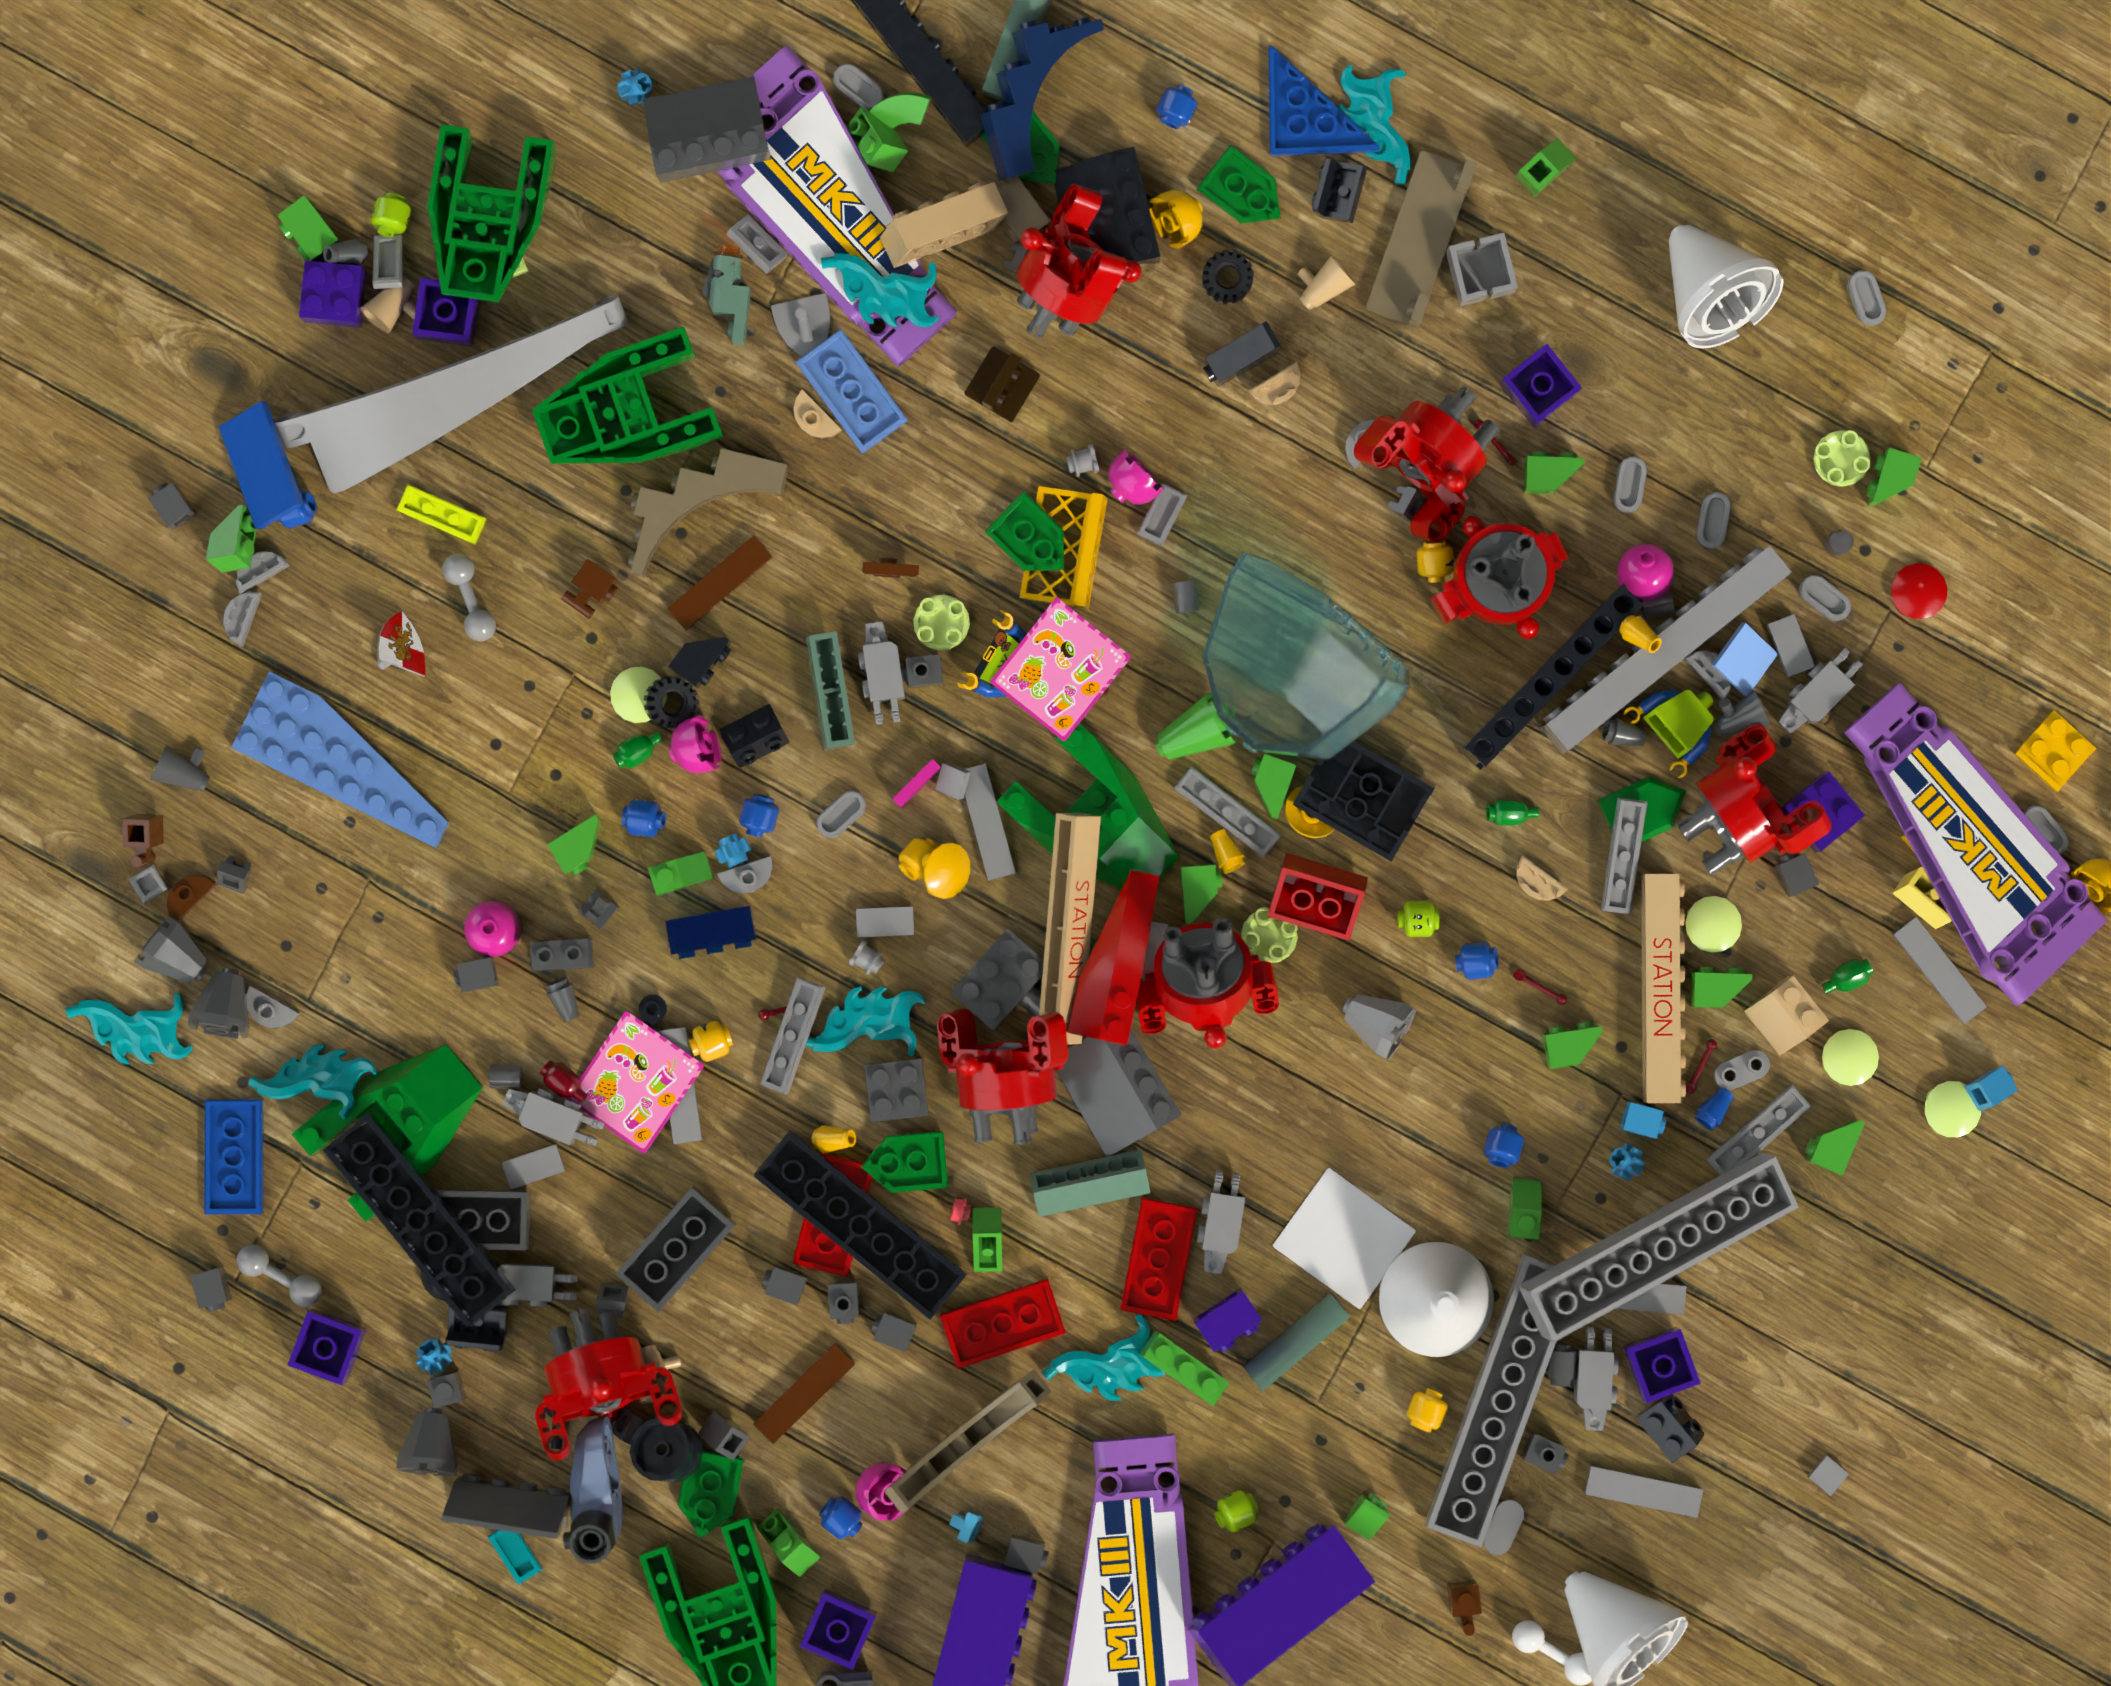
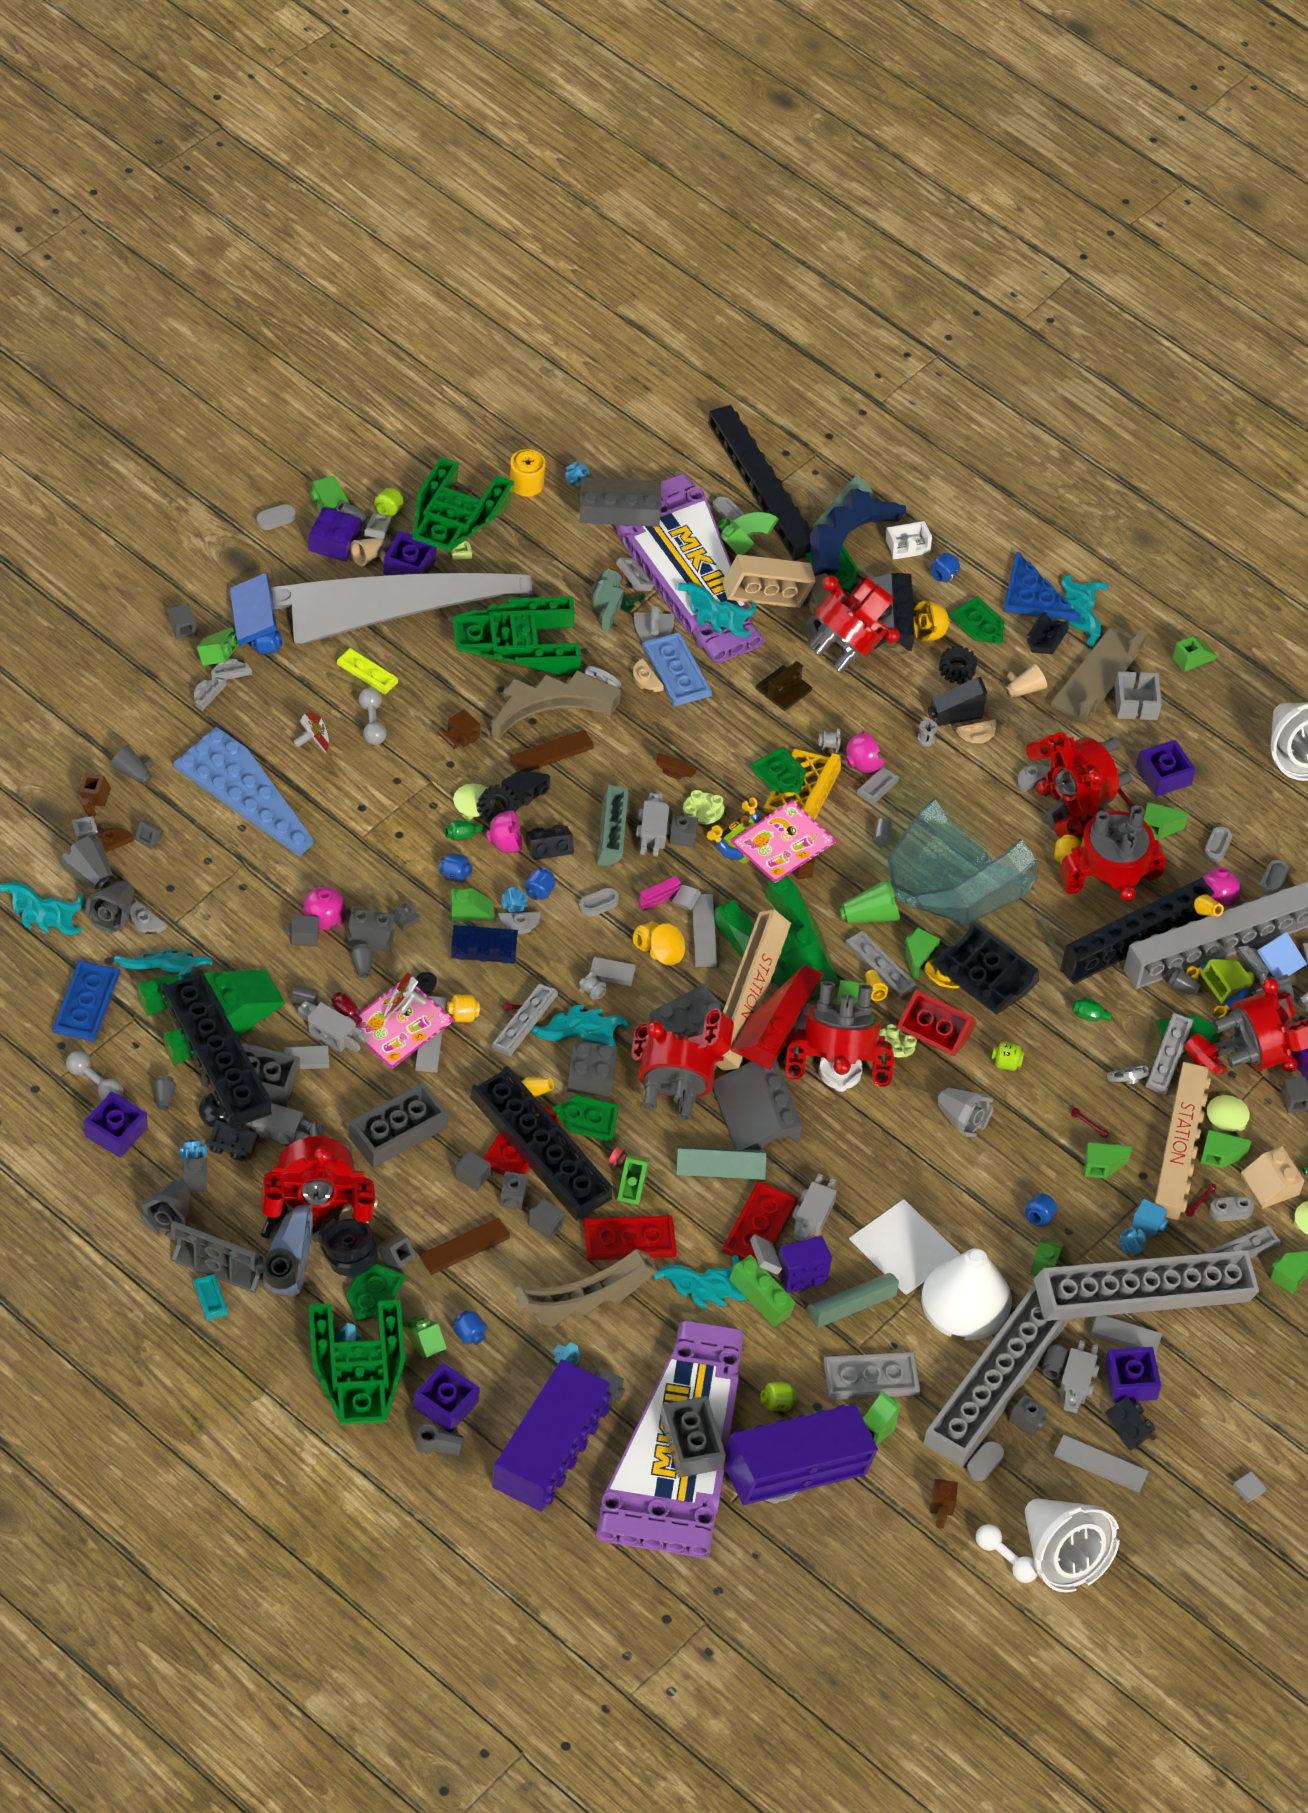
camera: 10 degrees right, 35 degrees down
dark grey brick [190,1267,232,1312] -> none
bright green slope [547,814,601,876] -> none
dark pink cylinder [855,1462,906,1521] -> none
yellow head [1406,1388,1448,1433] -> none
blue head [1455,941,1499,980] -> none
tan plate [1516,855,1568,901] -> none
blue cone [1695,1087,1734,1131] -> none
none -> dark grey cone [154,1076,176,1110]
none -> light grey tile [257,504,295,530]
none -> medium azure tile [335,1323,362,1342]
none -> shield [384,972,427,1019]
none -> yellow piece [509,449,546,497]
none -> light grey wheel [584,666,621,689]
none -> dark green hand [621,593,646,612]
none -> dark grey brick [661,1396,726,1478]
none -> light grey tile [750,1234,782,1275]
none -> light grey tile [823,1352,920,1400]
none -> white window [886,521,932,560]
none -> light grey bush [917,719,938,747]
none -> light grey plate [1107,1064,1150,1084]
none -> red piece [1184,1033,1228,1074]

